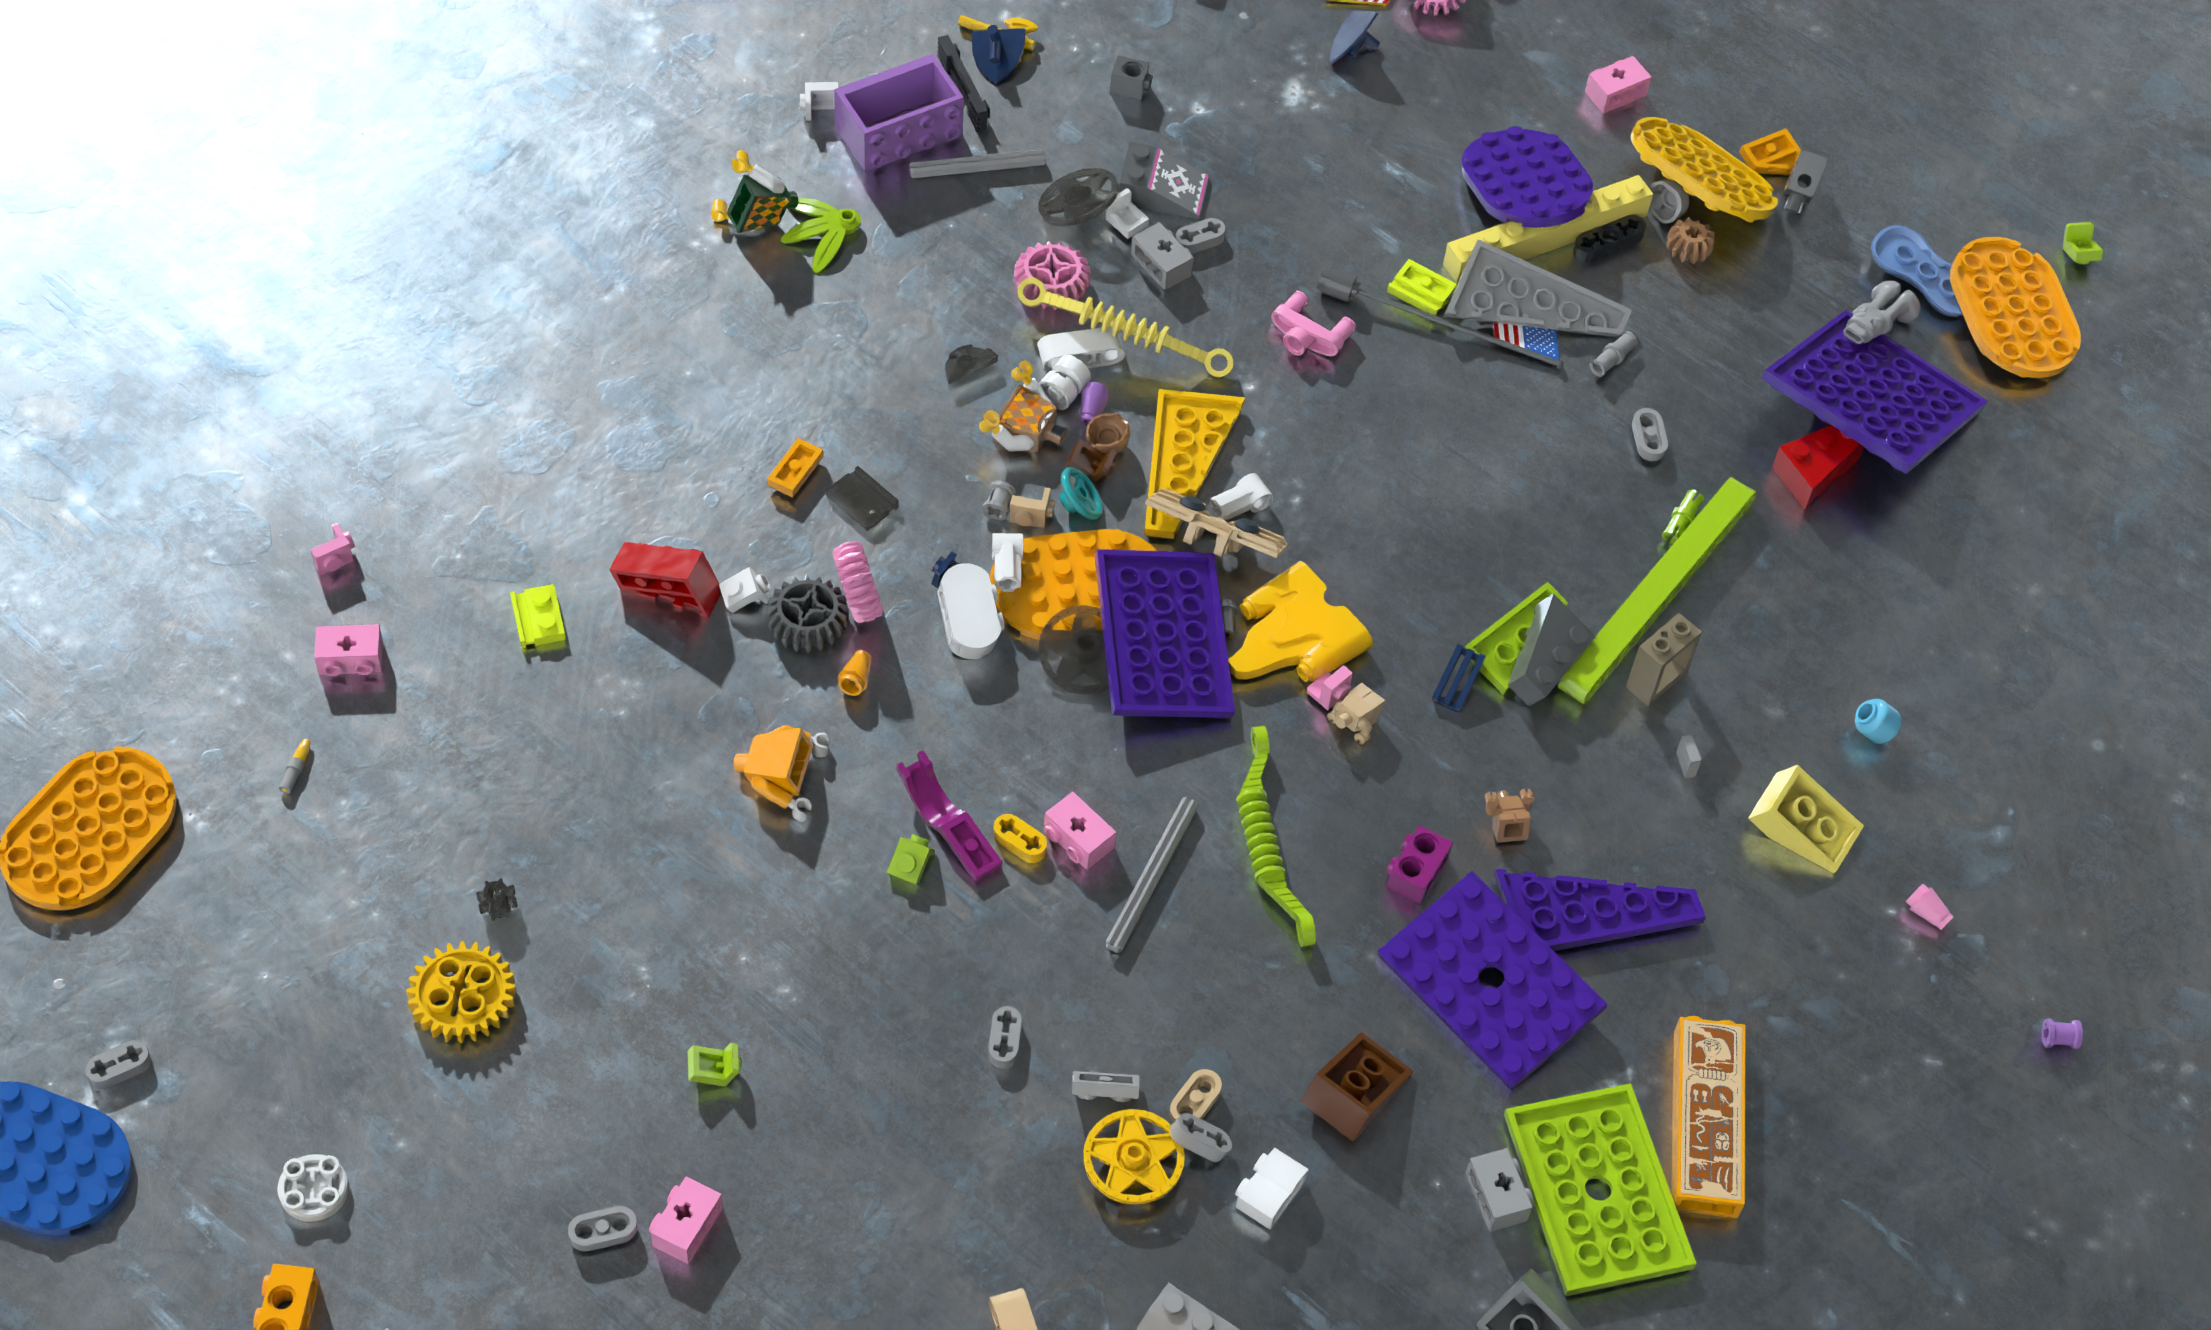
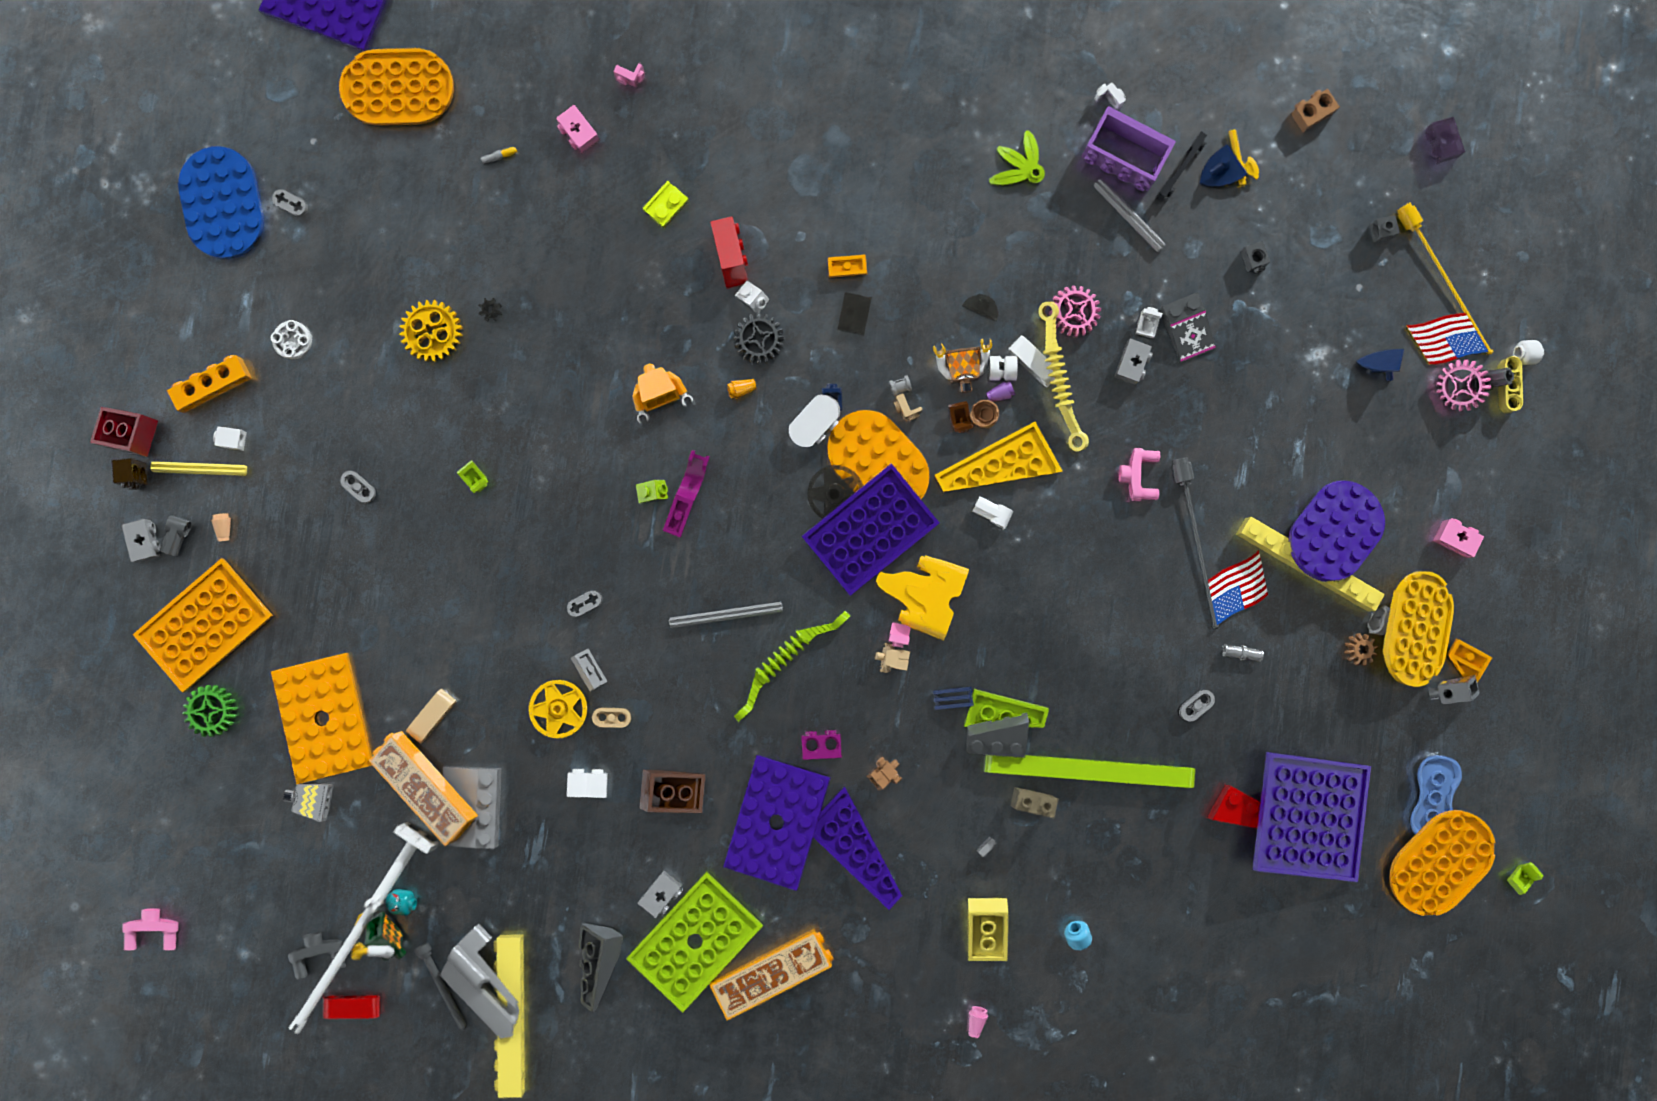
camera: 55 degrees right, 30 degrees up
bright pink brick [649,1177,723,1264] -> none
torso [711,150,798,233] -> none
bright pink gear [832,541,883,623] -> none
white piece [992,533,1023,592] -> none
yellow beam [993,814,1047,863] -> none
clear smoke wheel [1038,168,1119,226] -> none
bright pink brick [1044,791,1116,870] -> none
teal piece [1059,467,1103,520] -> none
tan piece [1145,488,1289,558] -> none
light grey beam [1170,1113,1232,1162] -> none
light grey beam [1175,218,1226,254] -> none
dark grey pin [1220,599,1238,640] -> none
neon yellow plate [1387,259,1457,316] -> none
light grey wing [1444,239,1632,338] -> none
black beam [1573,215,1646,262] -> none
lime pin [1662,490,1704,545] -> none
light grey piece [1843,281,1920,344] -> none

